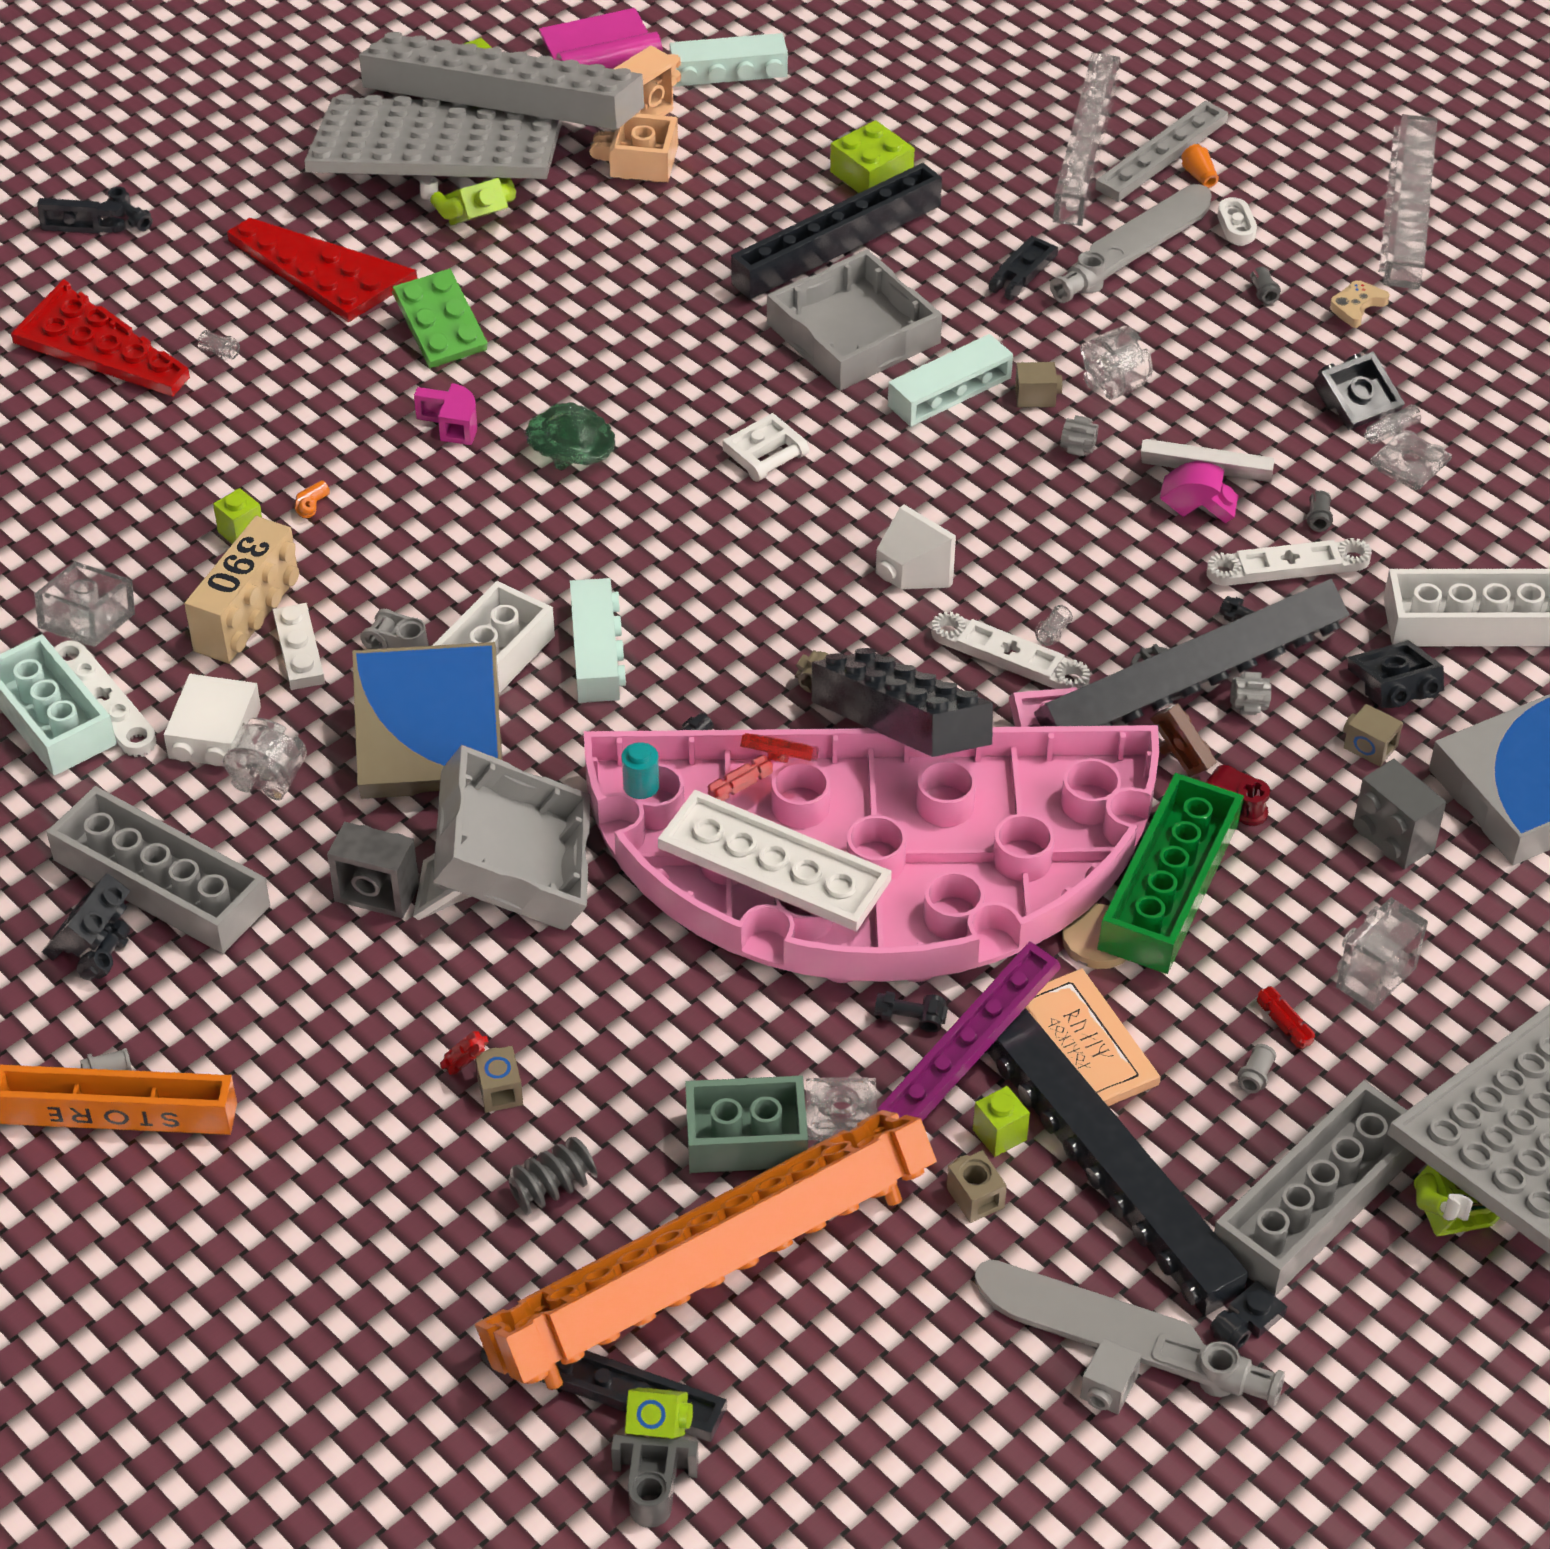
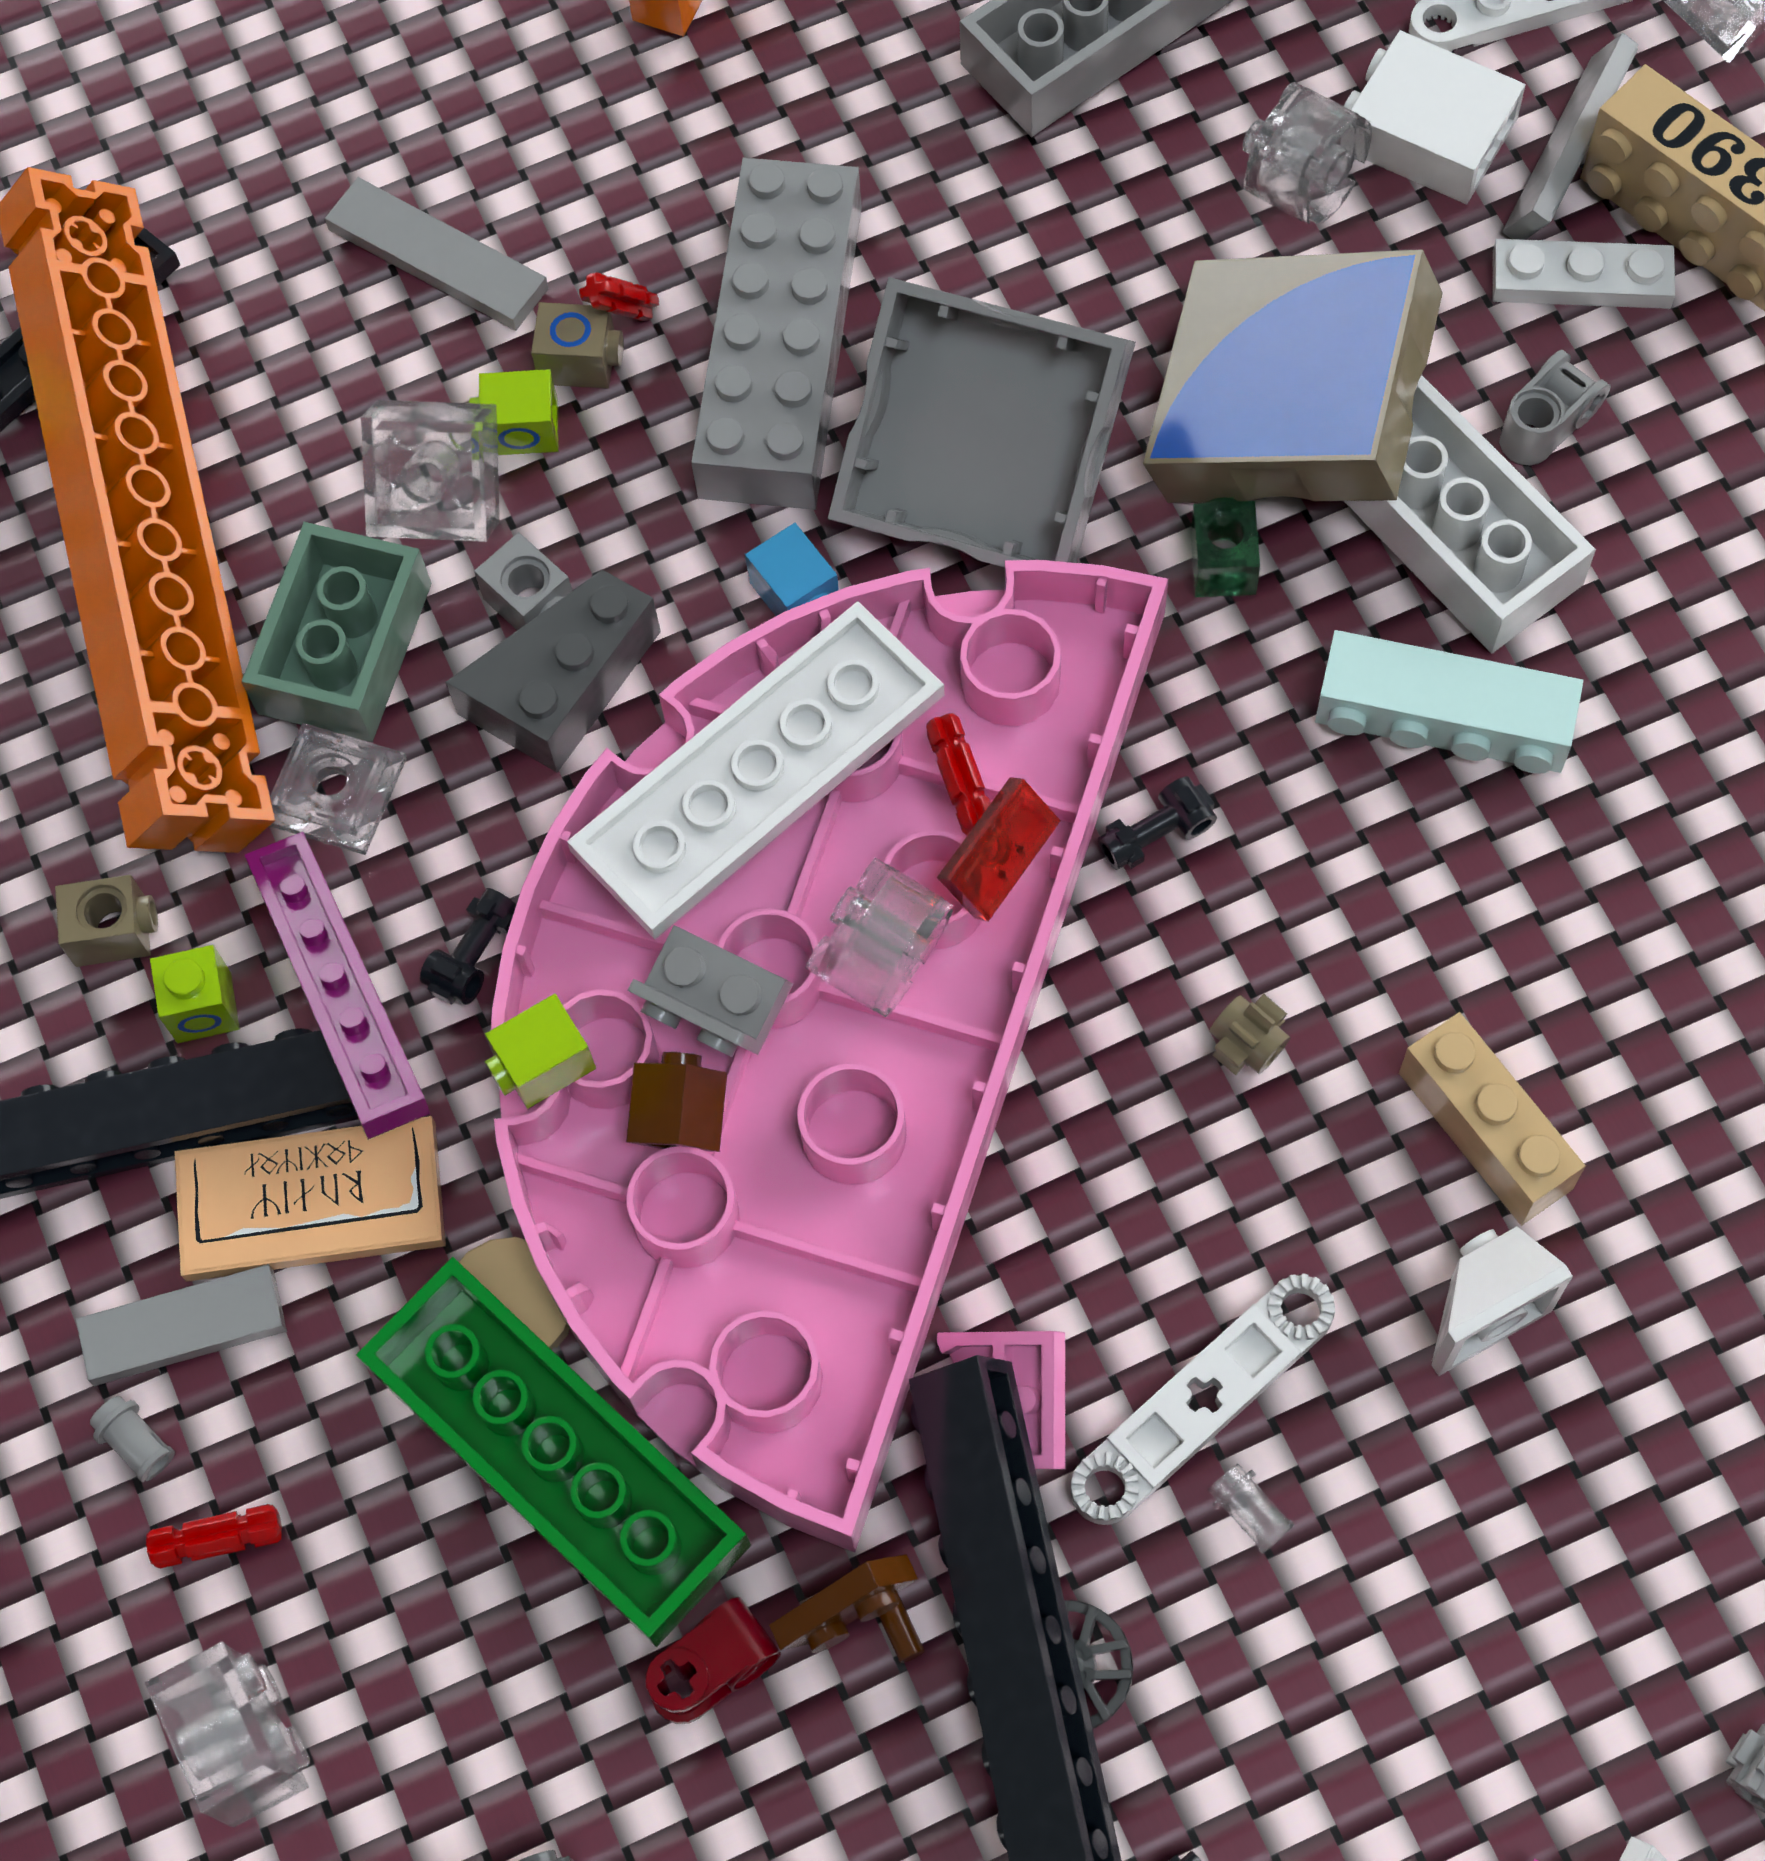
camera: 115 degrees right, 20 degrees up
flat silver brick [327,821,419,918] -> none
dark grey piece [508,1137,598,1215] -> none
teal brick [621,742,659,799] -> none
black brick [812,648,993,757] -> none
light grey gear [1230,672,1271,715] -> none
none -> light grey tile [76,1264,287,1386]
none -> light grey tile [325,177,549,331]
none -> clear brick [361,400,500,541]
none -> dark grey wedge [446,569,661,773]
none -> lime brick [469,369,559,456]
none -> light grey brick [474,532,572,630]
none -> lime brick [484,993,596,1109]
none -> reddish brown brick [626,1052,727,1152]
none -> light grey bracket [627,925,793,1057]
none -> light grey brick [691,158,862,510]
none -> dark azure brick [745,523,839,616]
none -> clear brick [805,858,954,1017]
none -> clear green brick [1191,497,1260,597]
none -> tan brick [1399,1012,1586,1226]
none -> light grey tile [1502,33,1638,240]

